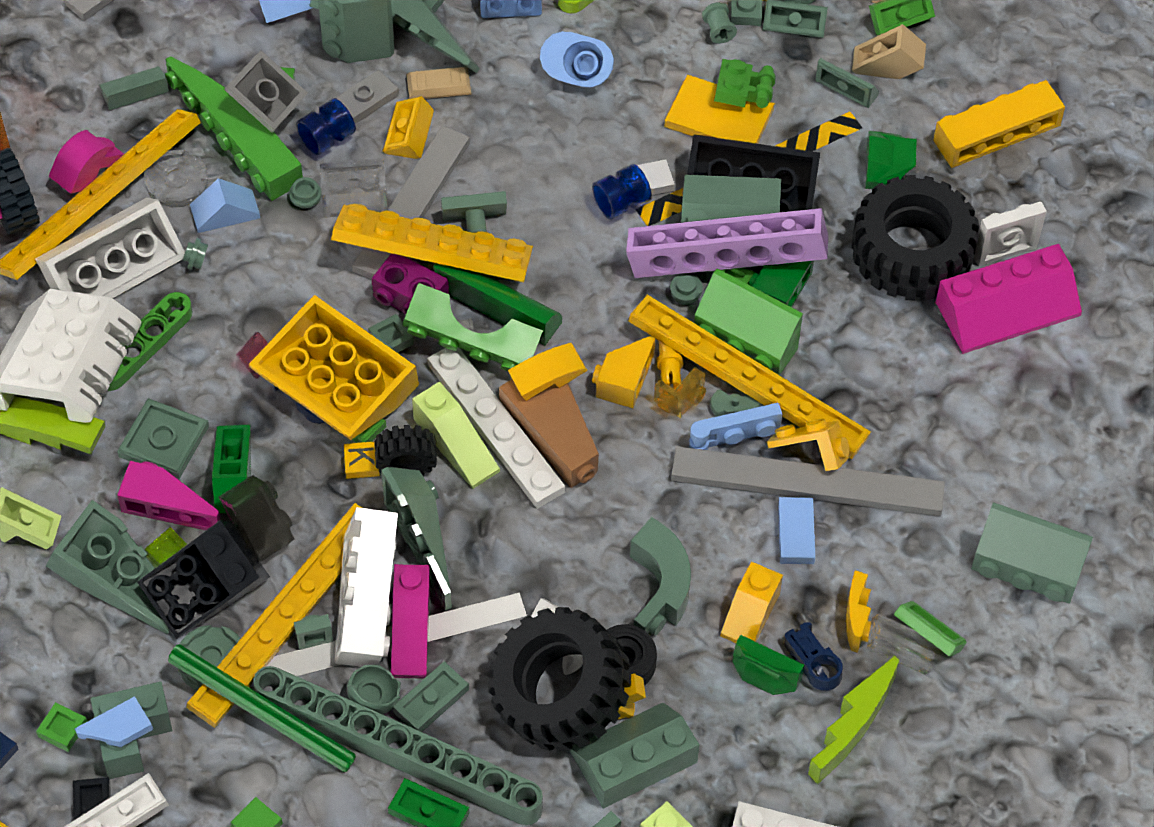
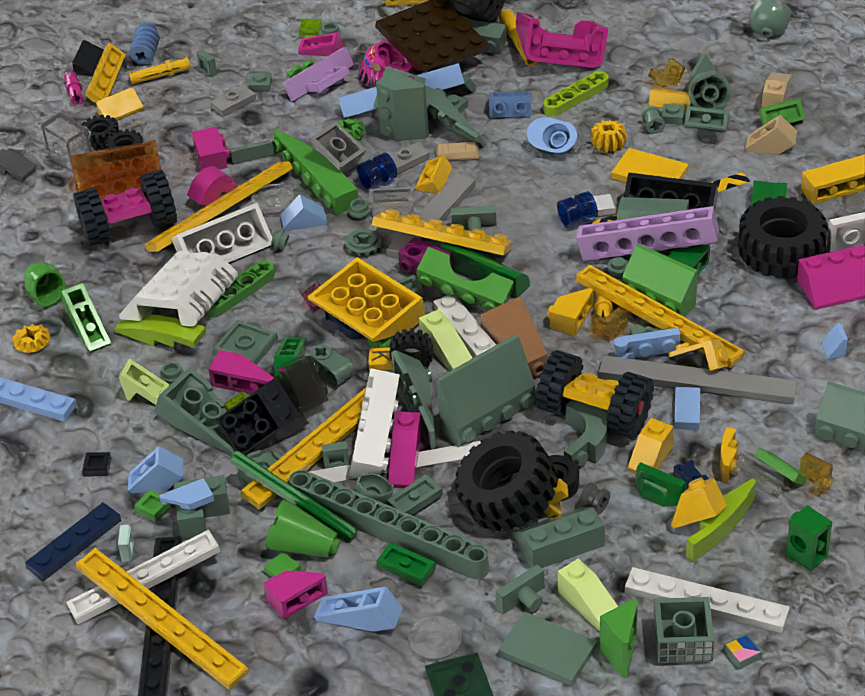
camera: 10 degrees right, 15 degrees down
yellow slope [508,343,588,401] -> none
bright green plate [714,59,776,108] -> none
sand green slope [815,58,879,108] -> none
none -> light aqua tile [118,525,134,562]
none -> light blue slope [128,446,184,493]
none -> sand green plate [160,362,184,384]
none -> dark pink brick [192,127,230,170]
none -> bright green cone [265,500,341,558]
none -> sand green piece [310,344,354,387]
none -> bright green gear [338,117,365,140]
none -> sand green gear [345,229,381,256]
none -> sand green slope [437,334,536,447]
none -> black plate [536,350,654,438]
none -> dark grey wheel [579,482,610,514]
none -> yellow gear [590,119,627,153]
none -> yellow slope [671,477,727,529]
none -> green brick [786,505,832,571]
none -> clear yellow bracket [800,452,834,497]
none -> light blue slope [822,323,848,359]

